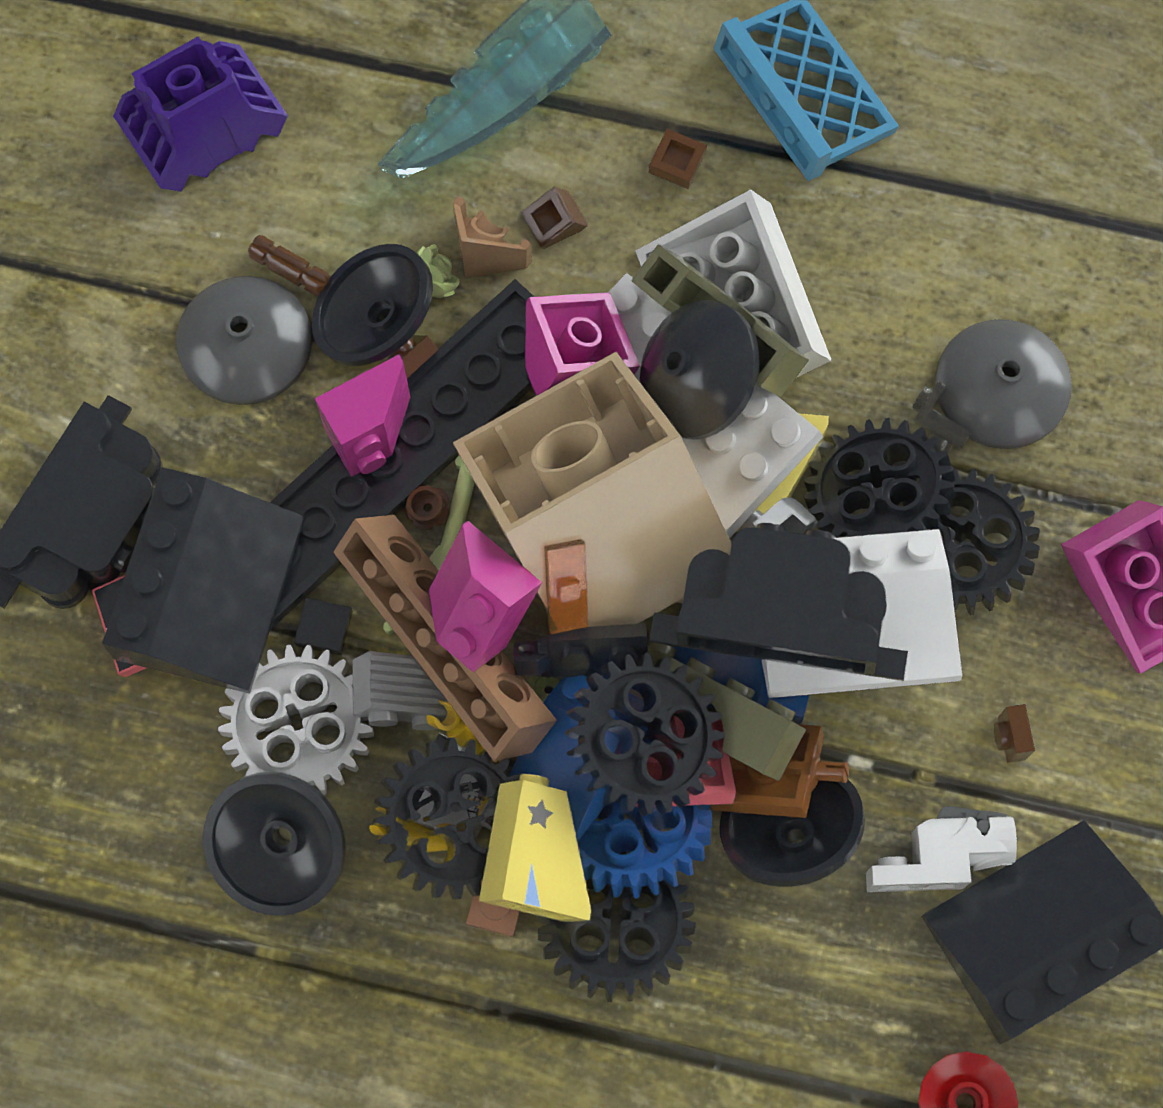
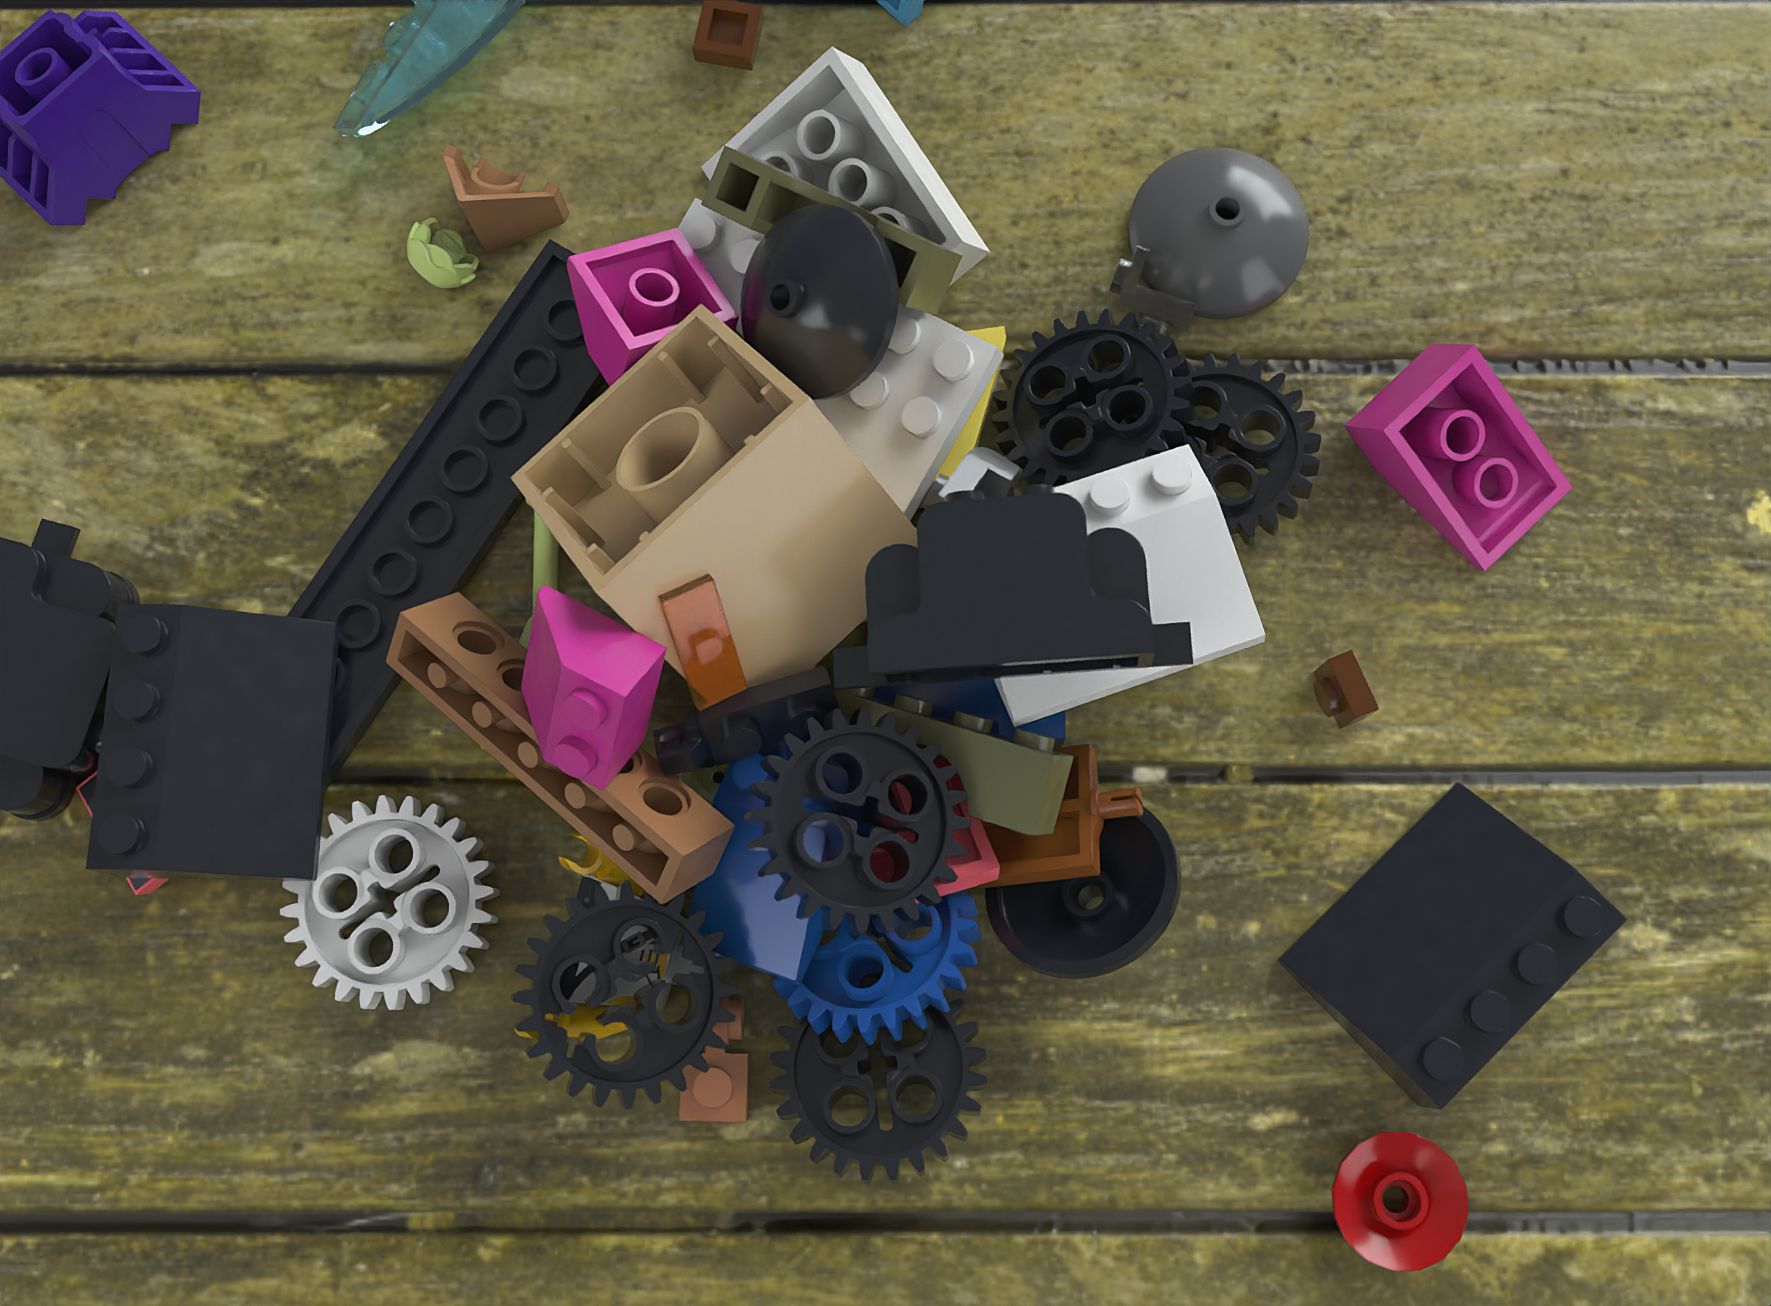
camera: 10 degrees left, 5 degrees up
dark grey dish [176,276,312,404] -> none
black dish [203,772,346,916] -> none
reddish brown axle [248,235,330,296] -> none
black tile [294,598,353,656] -> none
black dish [312,244,433,366] -> none
dark pink slope [315,354,411,477] -> none
light grey brick [353,651,447,730] -> none
reddish brown plate [386,335,439,378] -> none
reddish brown plate [405,486,450,530] -> none
light yellow slope [479,774,591,922] -> none
reddish brown slope [521,186,588,249] -> none
white plate [866,806,1017,892] -> none

